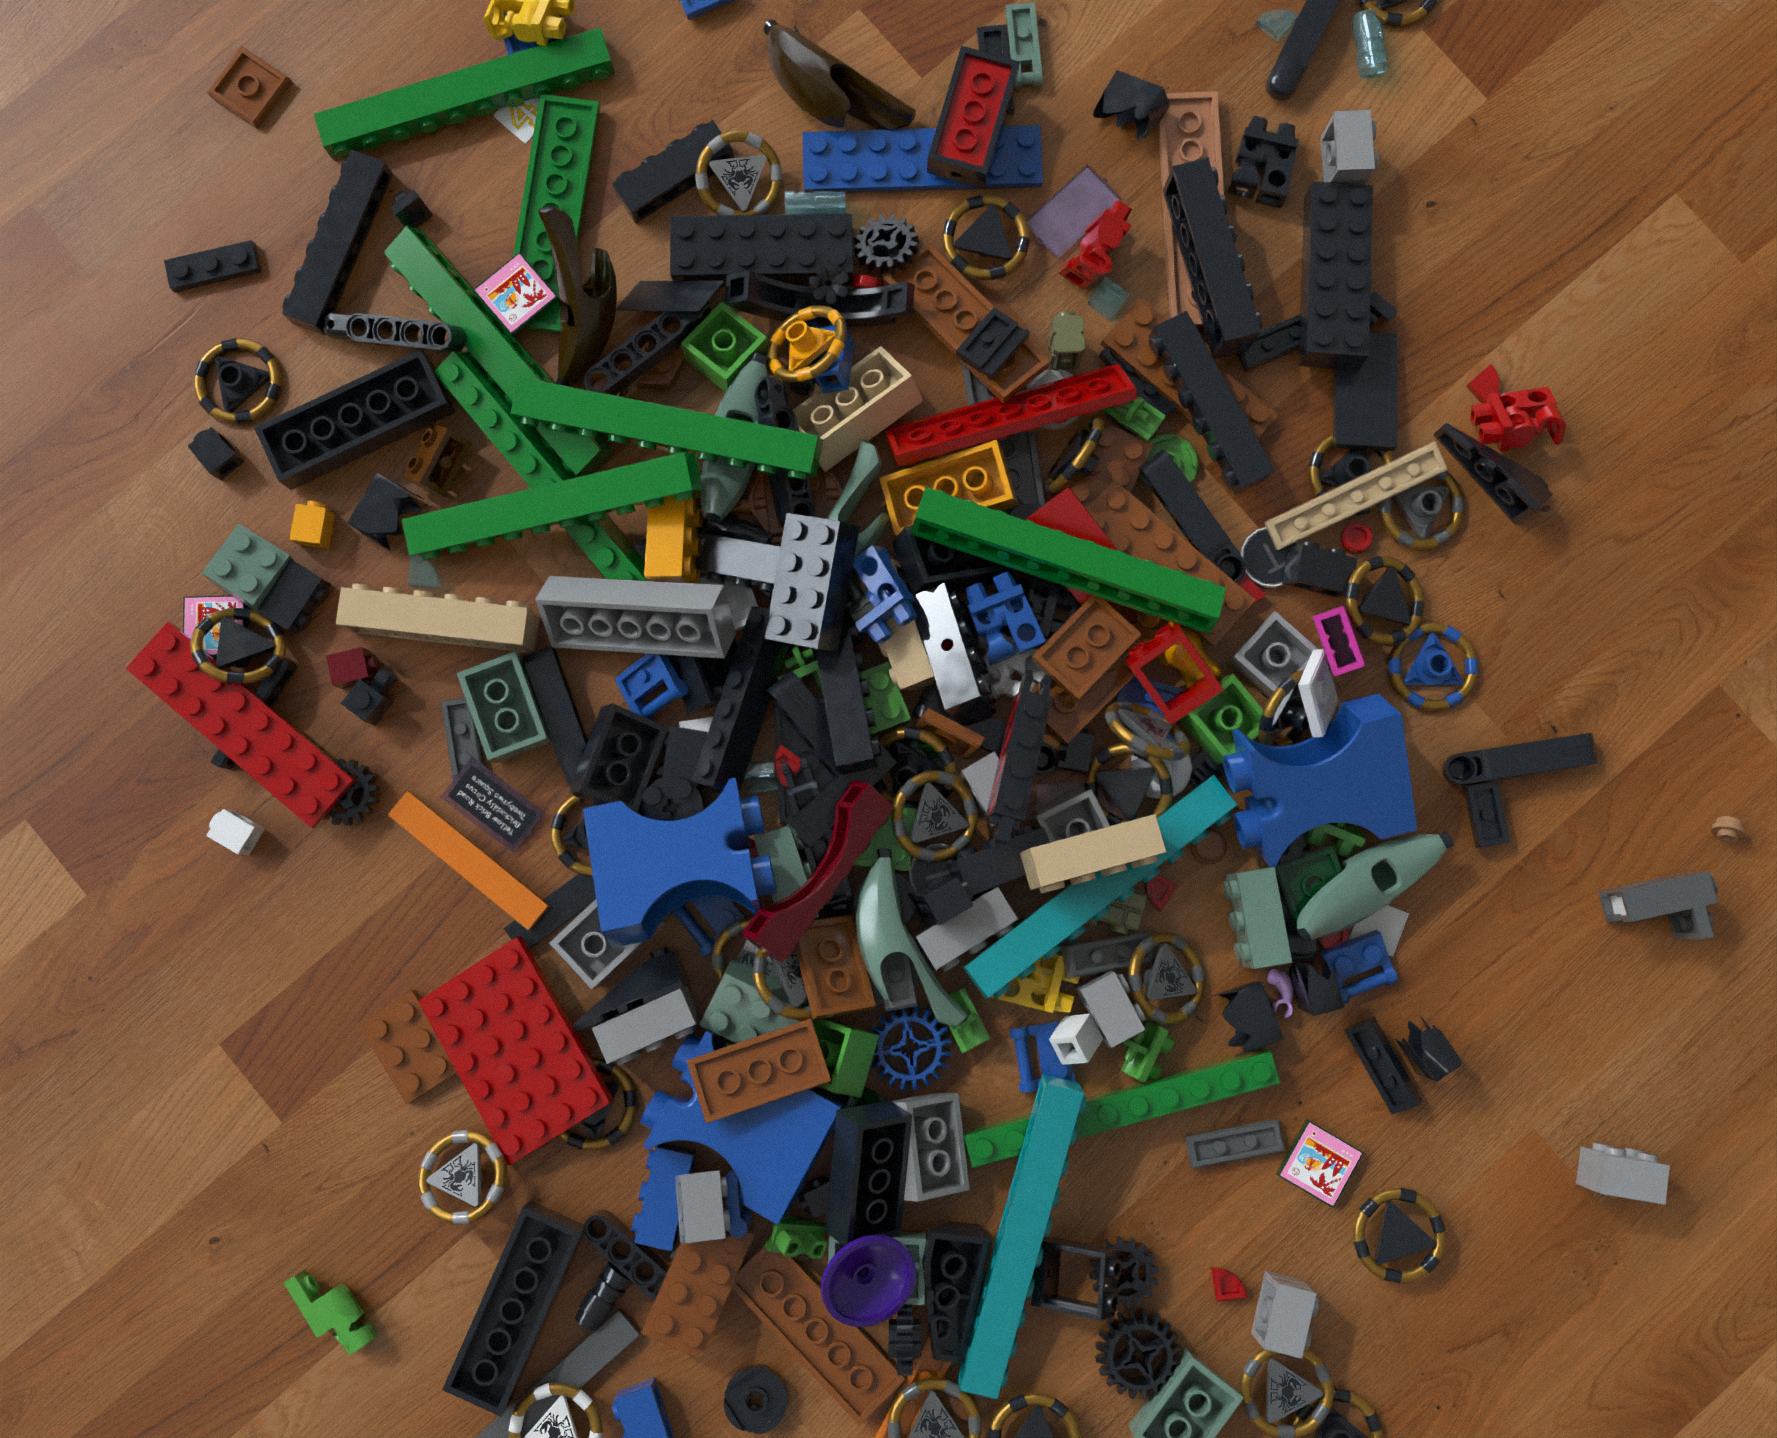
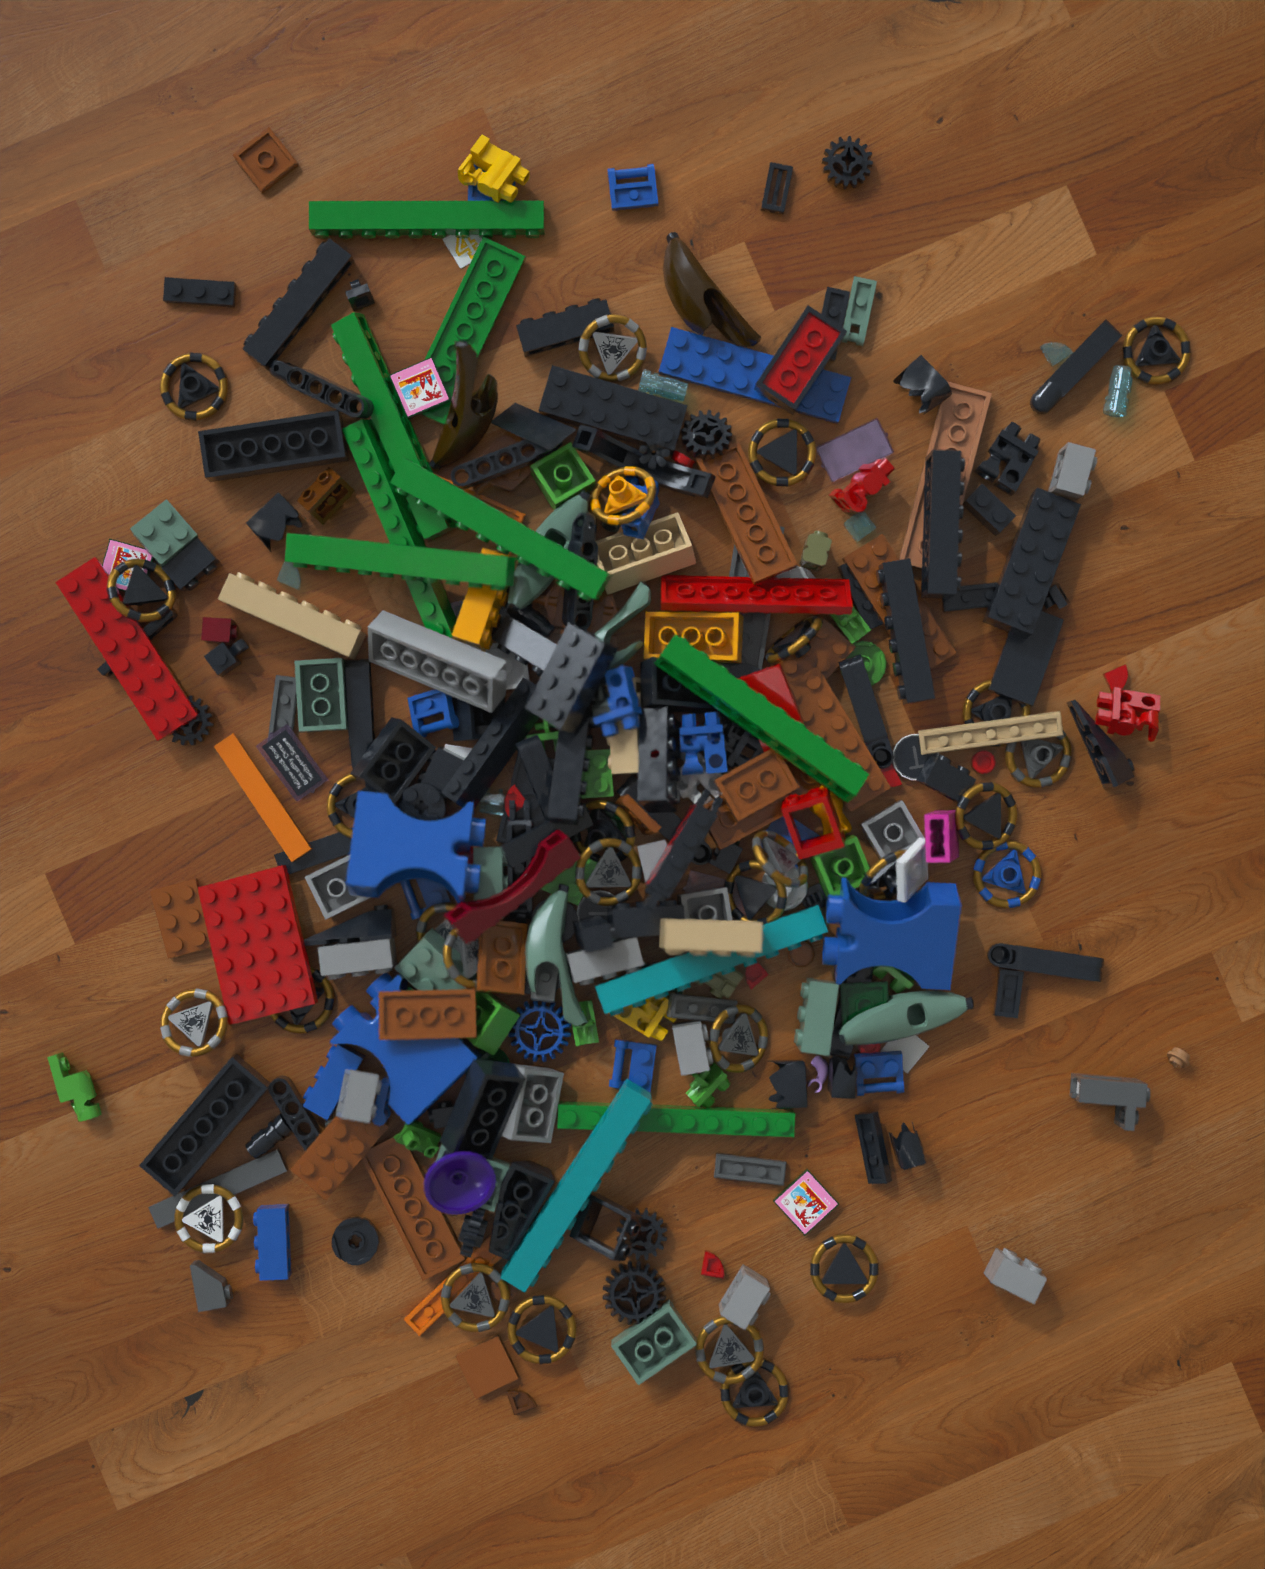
camera: 10 degrees right, 5 degrees up
black brick [188,427,245,480] -> none
white brick [206,809,265,855] -> none
light orange brick [289,501,335,550] -> none
black plate [956,307,1030,381] -> none
white brick [1049,1014,1103,1065] -> none
none -> black brick [963,484,1016,536]

